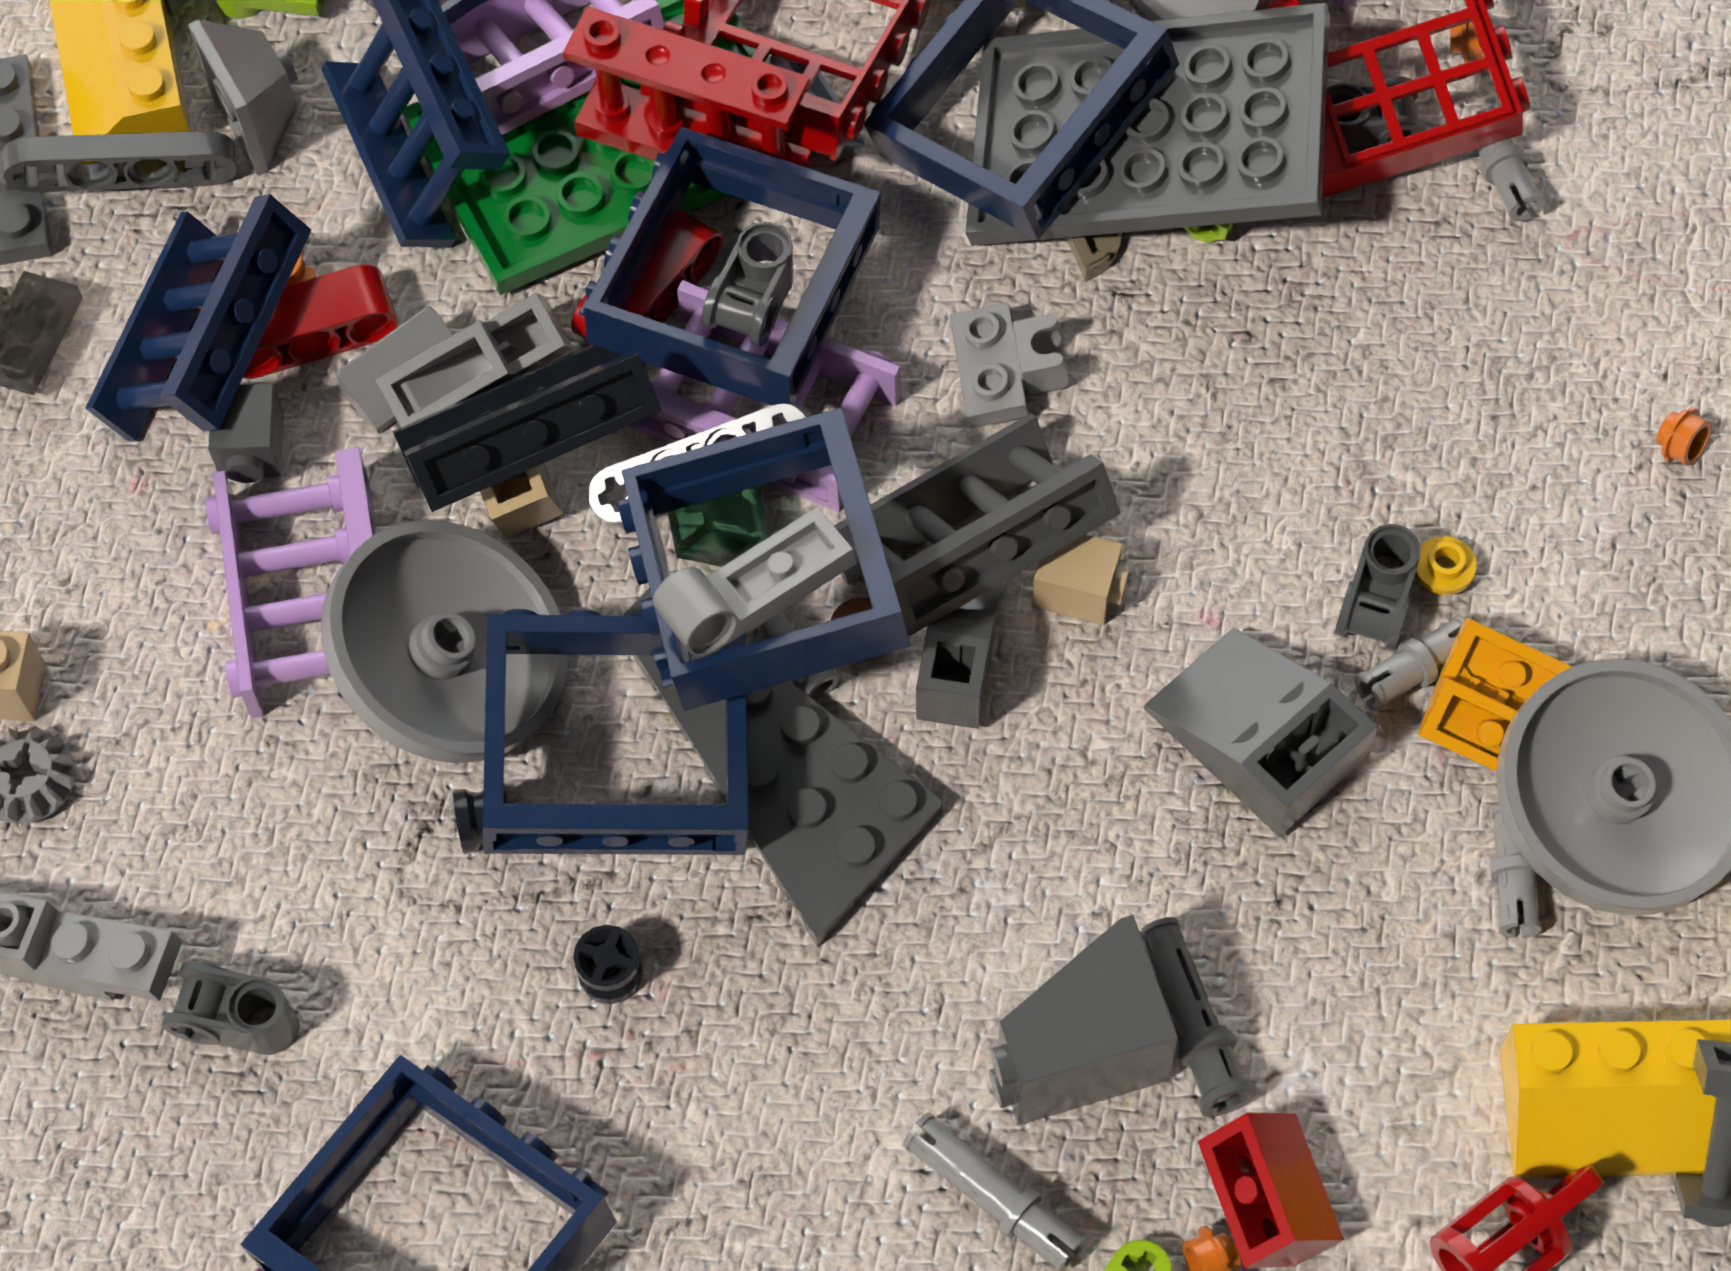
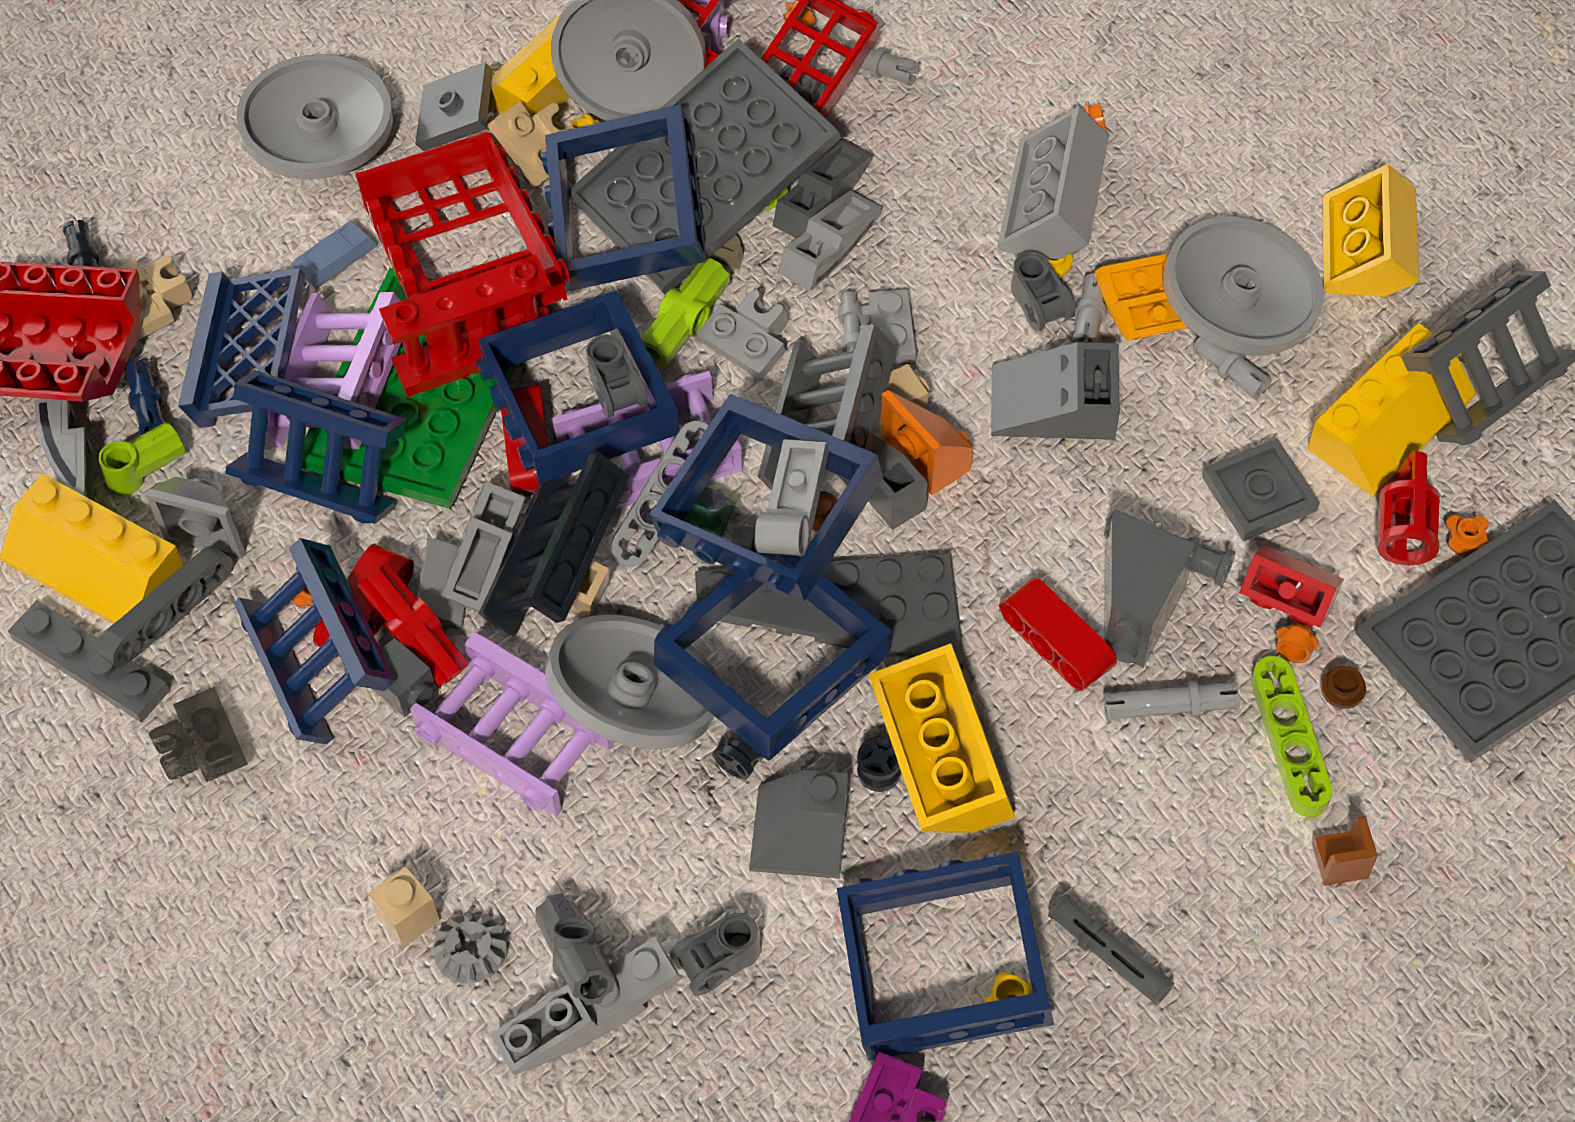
camera: 45 degrees left, 5 degrees down
none -> red piece [358,563,469,688]
none -> dark grey piece [535,893,614,1005]
none -> lime piece [641,258,730,368]
none -> dark grey slope [749,770,848,879]
none -> dark grey slope [772,139,873,238]
none -> light grey slope [778,190,882,291]
none -> light grey plate [838,289,916,365]
none -> yellow slope [868,643,1015,833]
none -> orange slope [881,390,973,496]
none -> light grey slope [997,106,1109,260]
none -> red beam [999,577,1117,691]
none -> dark grey plate [1202,438,1320,542]

